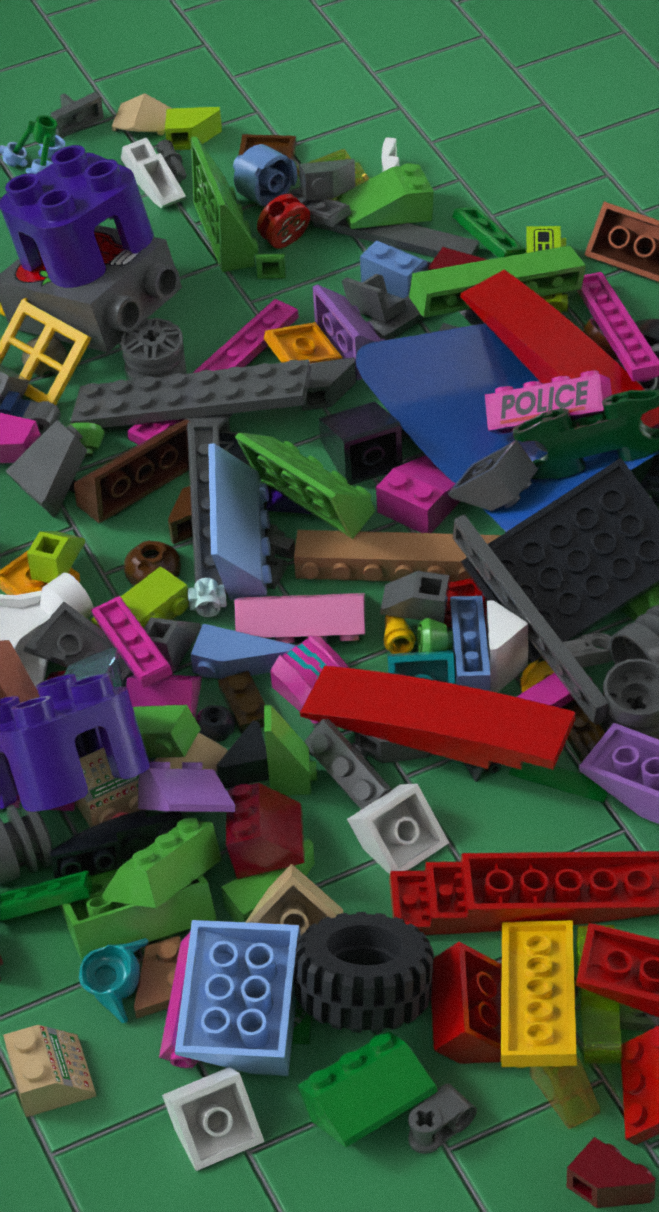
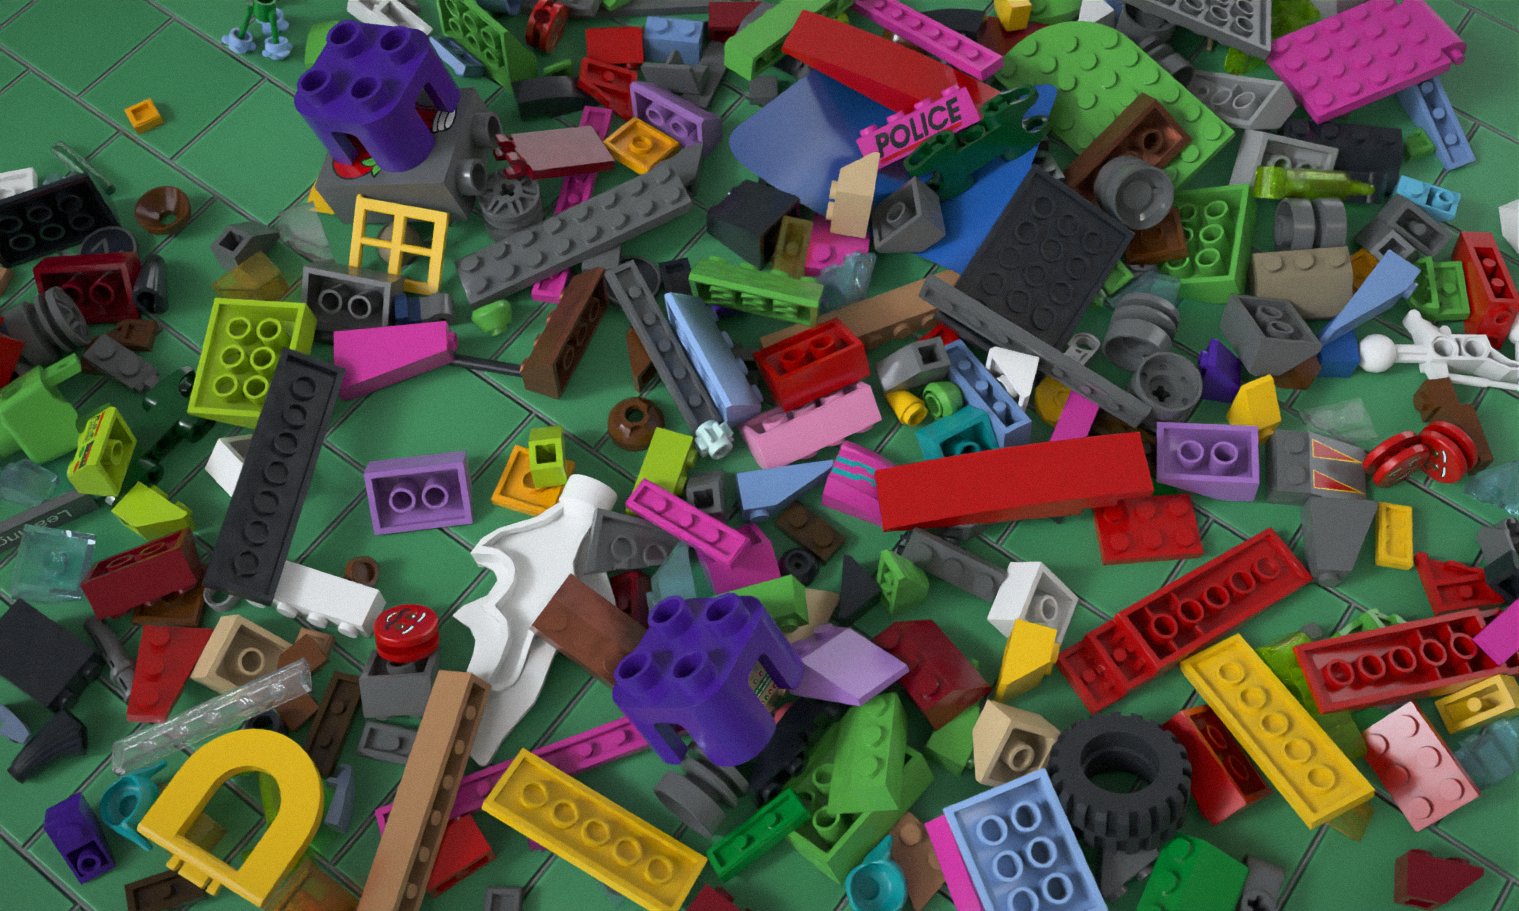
camera: 30 degrees left, 15 degrees up
dark grey slope [6,420,87,518] -> none
none -> medium blue plate [429,36,486,78]
none -> tile [493,125,615,180]
none -> black slope [511,76,602,119]
none -> red wing [578,57,638,122]
none -> red slope [585,26,645,69]
none -> red slope [752,317,871,413]
none -> clear yellow slope [769,215,813,280]
none -> clear light blue slope [811,251,876,314]
none -> tan slope [826,152,880,238]
none -> yellow slope [993,619,1060,704]
none -> red plate [1091,493,1204,566]
none -> dark grey slope [1095,847,1160,904]

